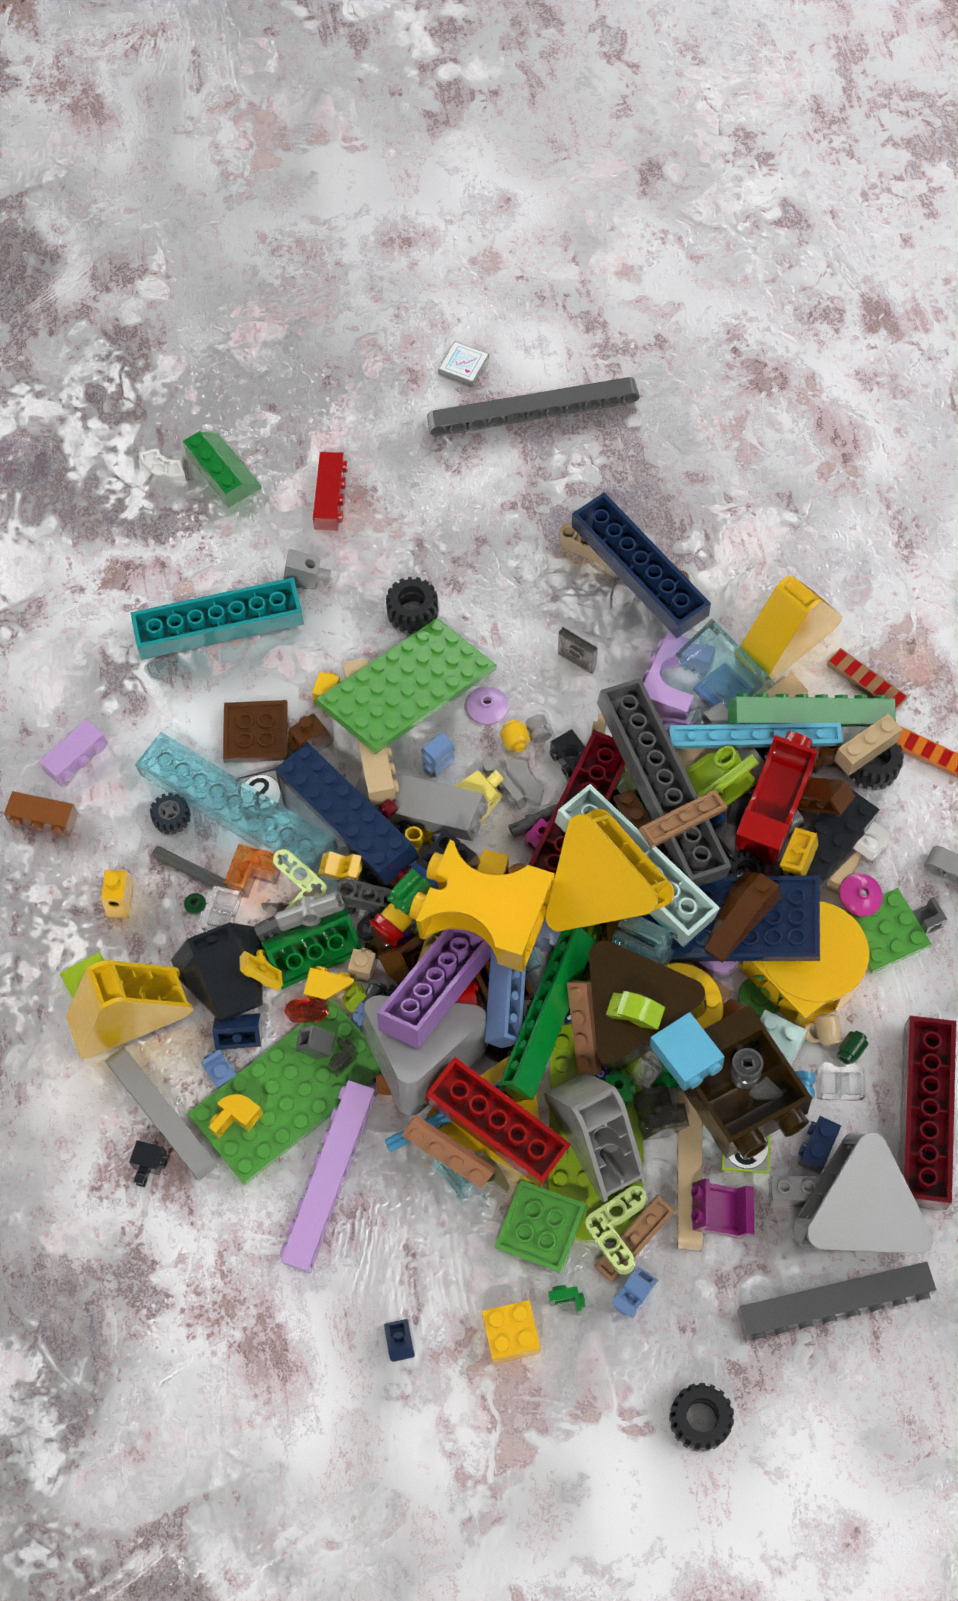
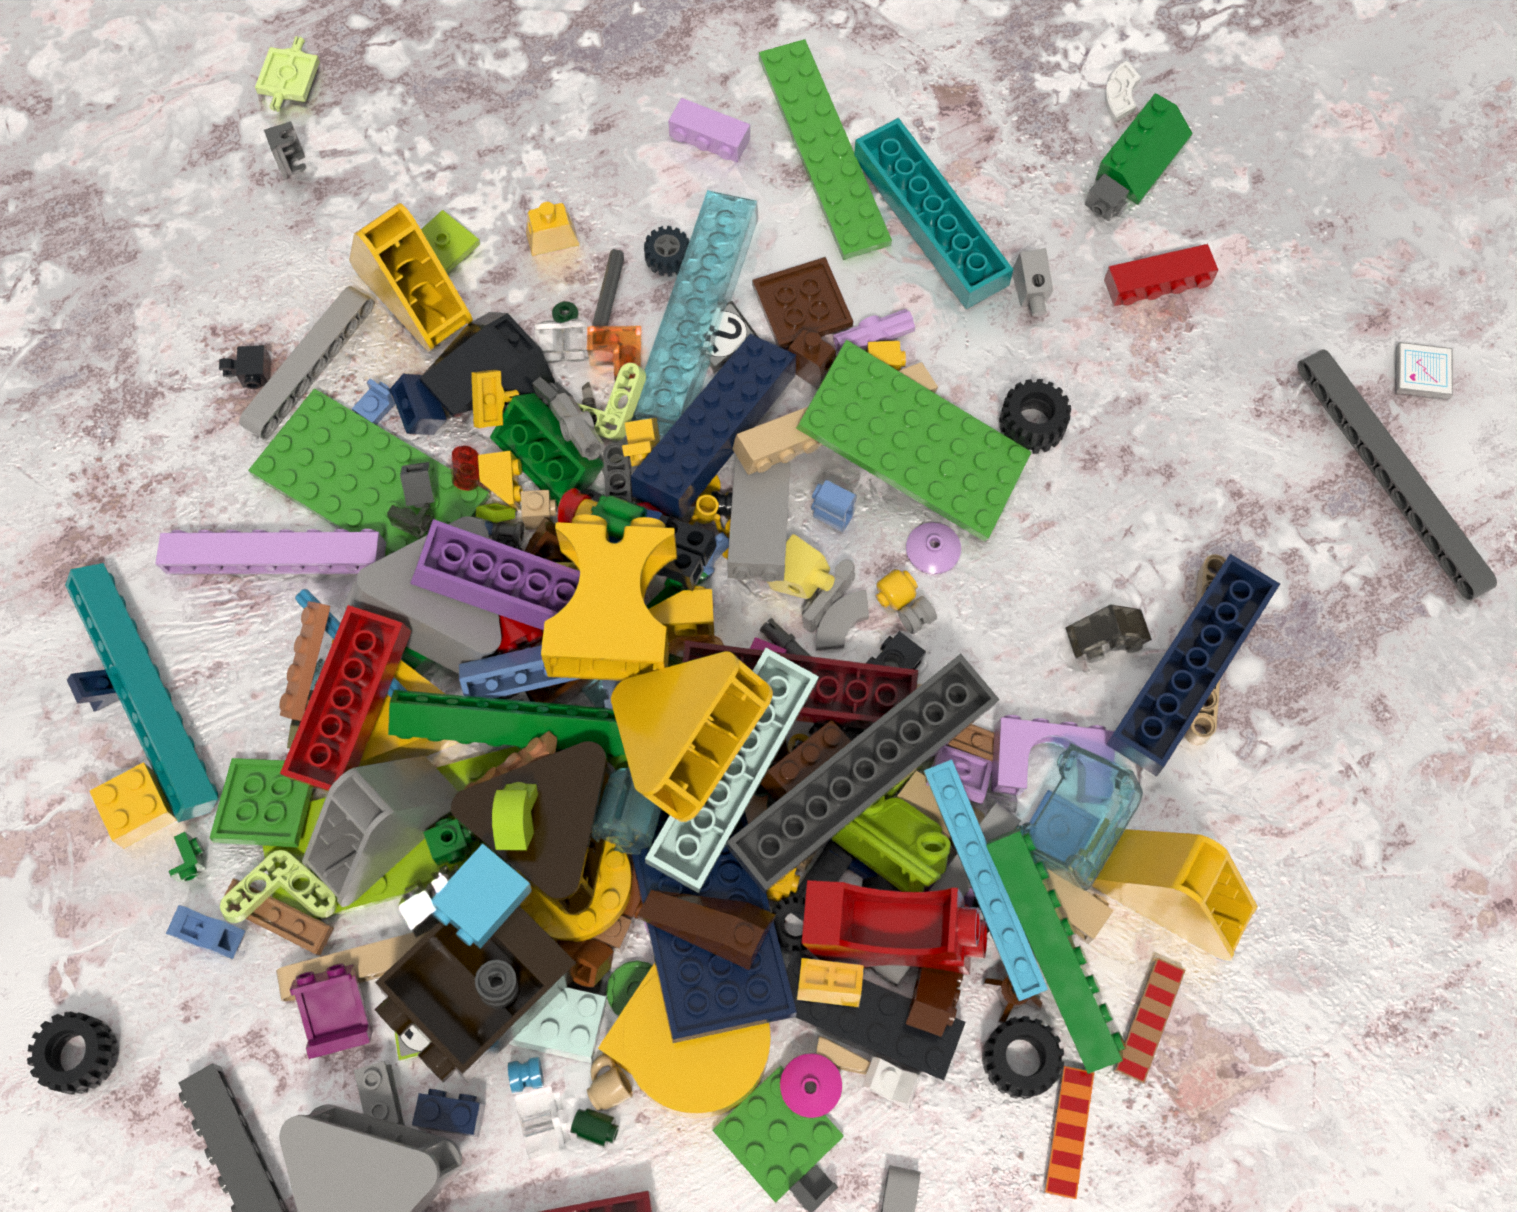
camera: 70 degrees right, 5 degrees up
dark orange brick [4,791,78,836] -> none
yellow brick [209,1094,263,1139] -> none
dark red plate [379,799,399,819] -> none
clear smoke plate [558,627,598,674] -> none
medium nougat tile [639,790,727,849] -> none
clear tile [749,1076,783,1101] -> none
tan brick [834,714,903,776] -> none
none -> teal brick [65,563,218,823]
none -> bright green plate [759,39,892,260]
none -> lavender piece [833,309,915,353]
none -> clear smoke brick [1065,604,1152,663]
none -> dark grey brick [1085,174,1129,221]

